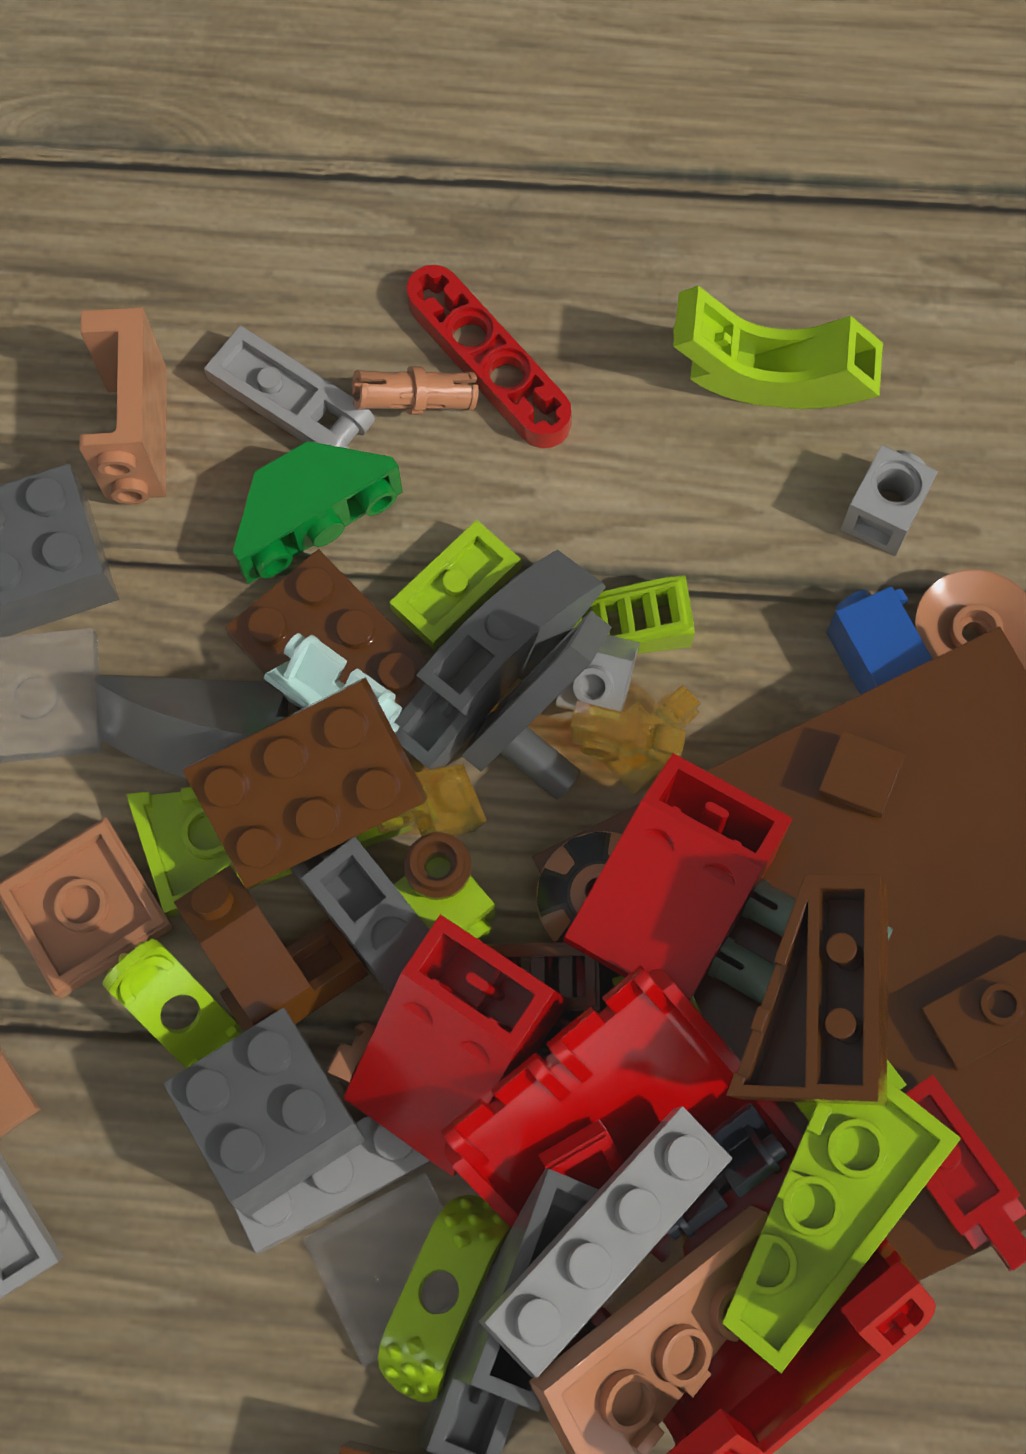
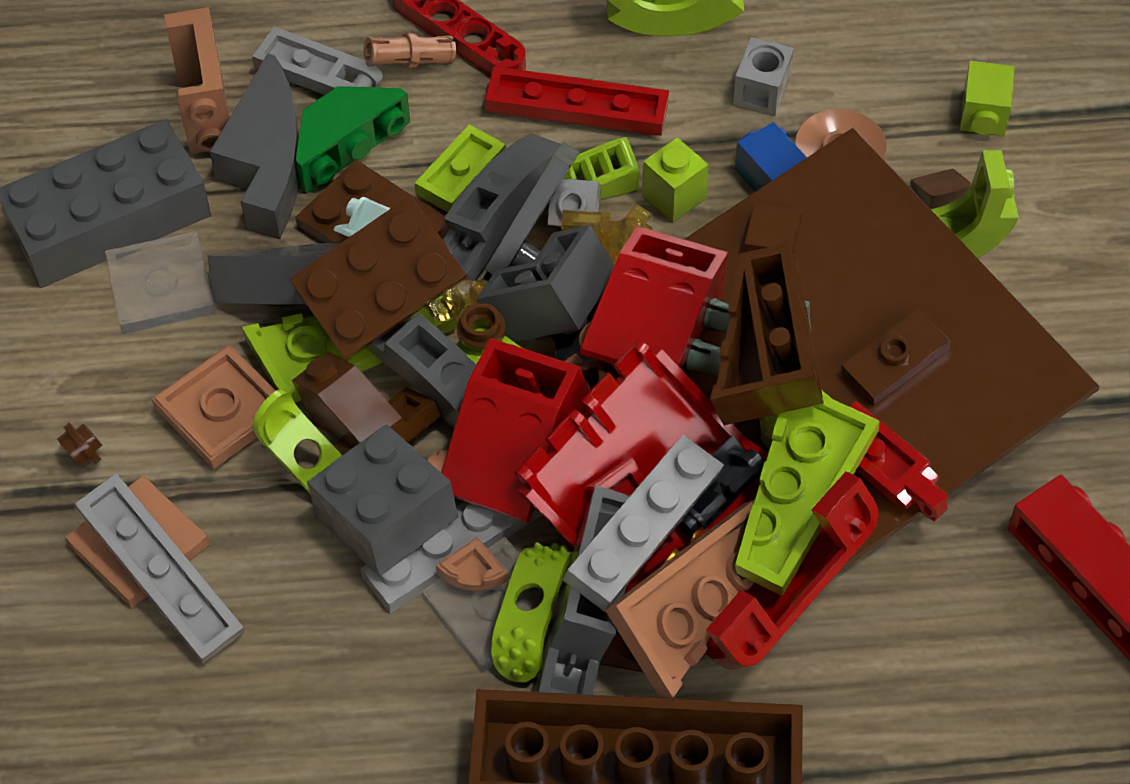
camera: 10 degrees left, 15 degrees down
none -> dark grey slope [210,53,299,239]
none -> nougat tile [436,537,509,591]
none -> dark grey brick [476,225,615,342]
none -> red plate [485,66,669,136]
none -> lime brick [642,137,709,223]

